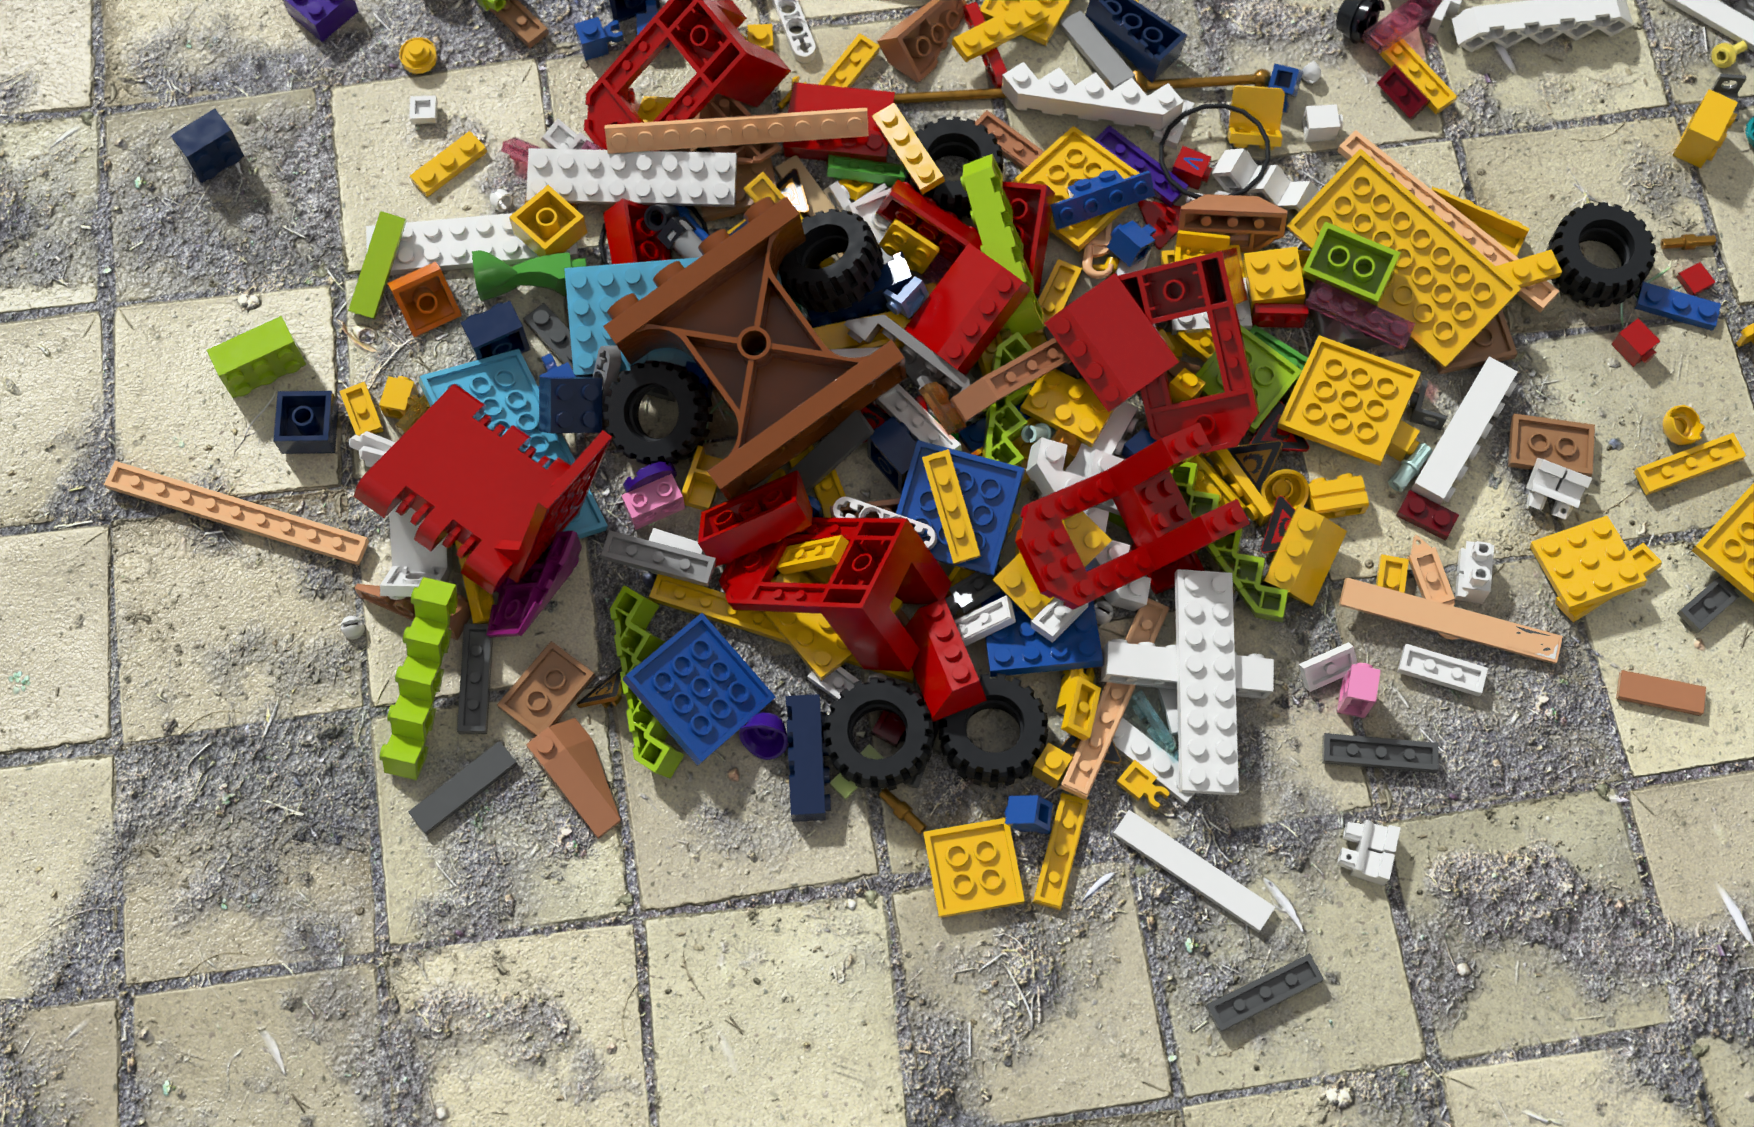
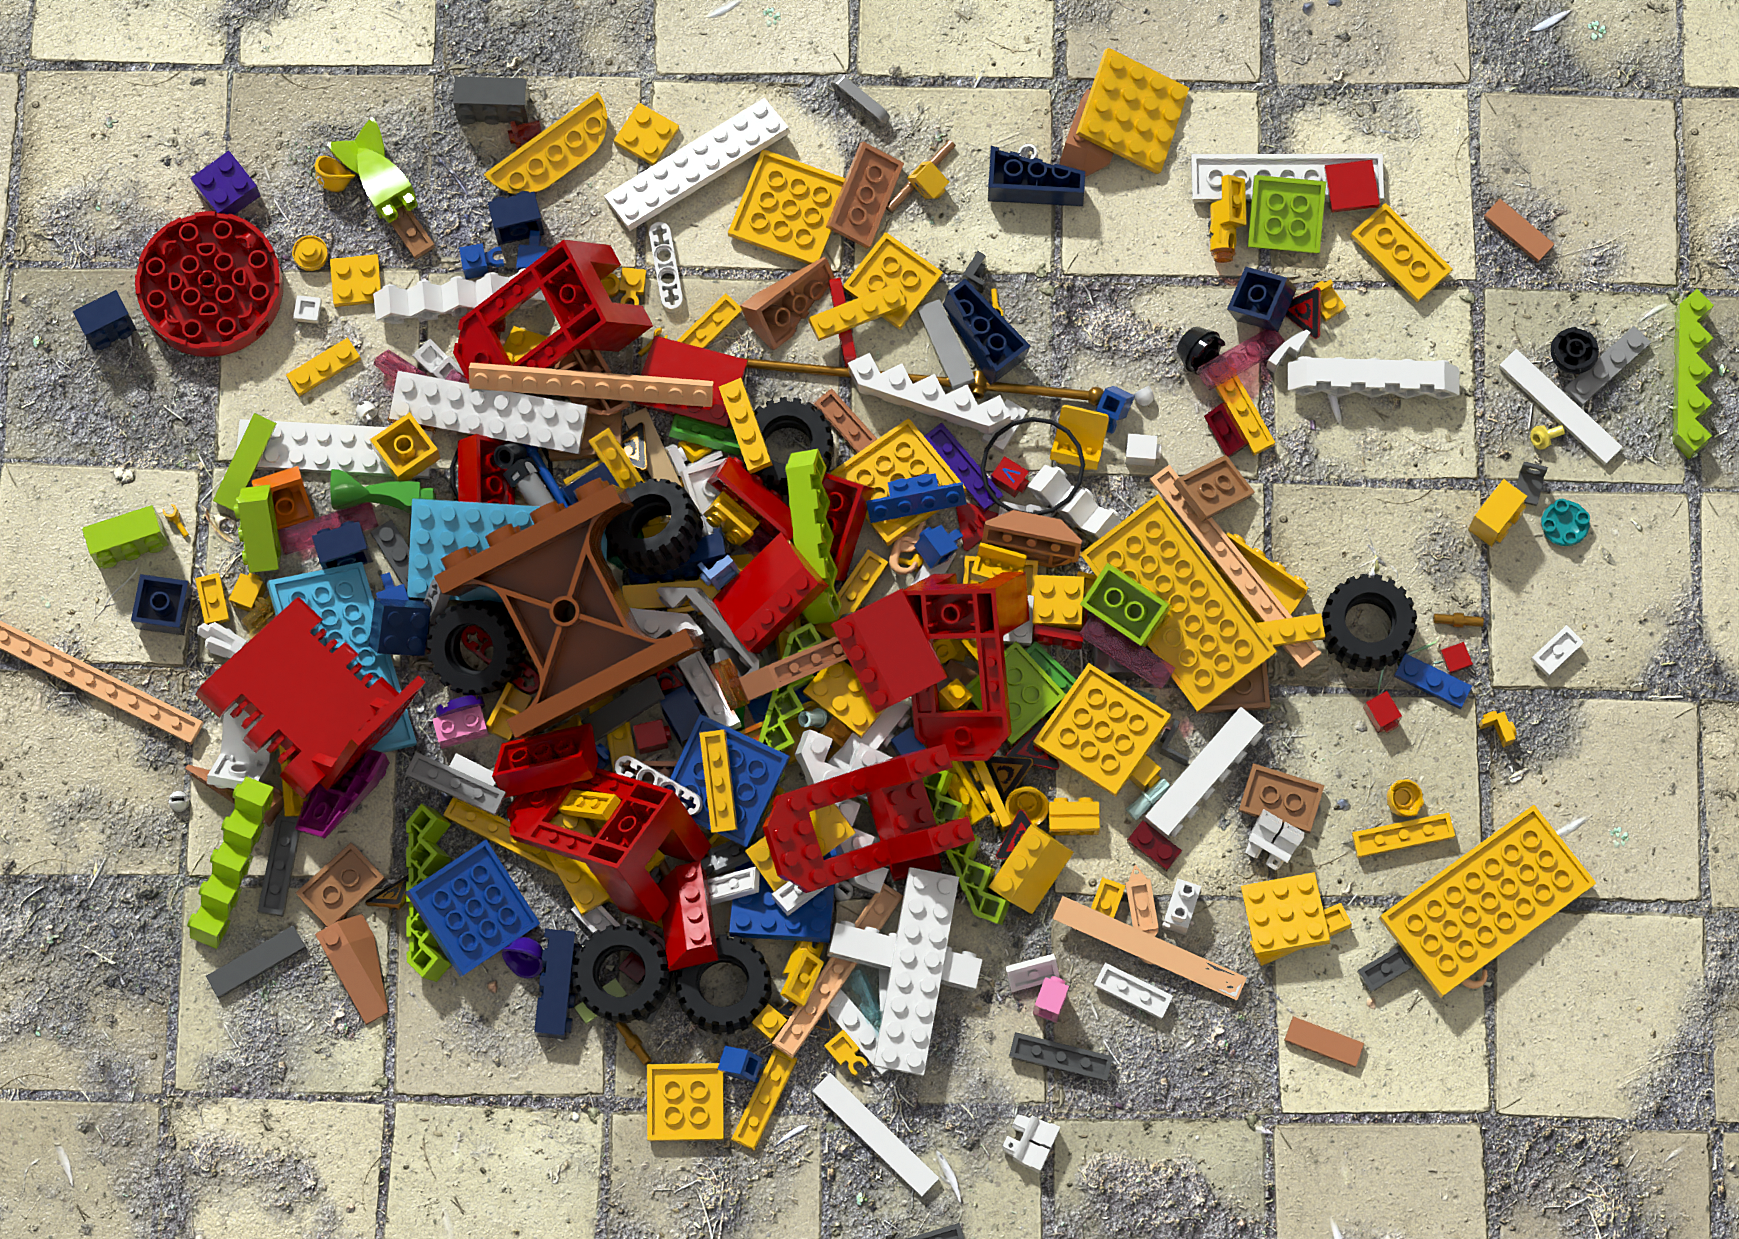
camera: 10 degrees right, 5 degrees up
none -> red brick [135,211,284,357]
none -> yellow hand [163,504,189,538]
none -> lime brick [234,485,282,573]
none -> clear pink plate [278,502,378,555]
none -> yellow plate [330,254,381,307]
none -> white brick [373,268,545,324]
none -> red beam [461,626,540,695]
none -> red brick [633,719,672,755]
none -> medium nougat plate [1173,455,1255,522]

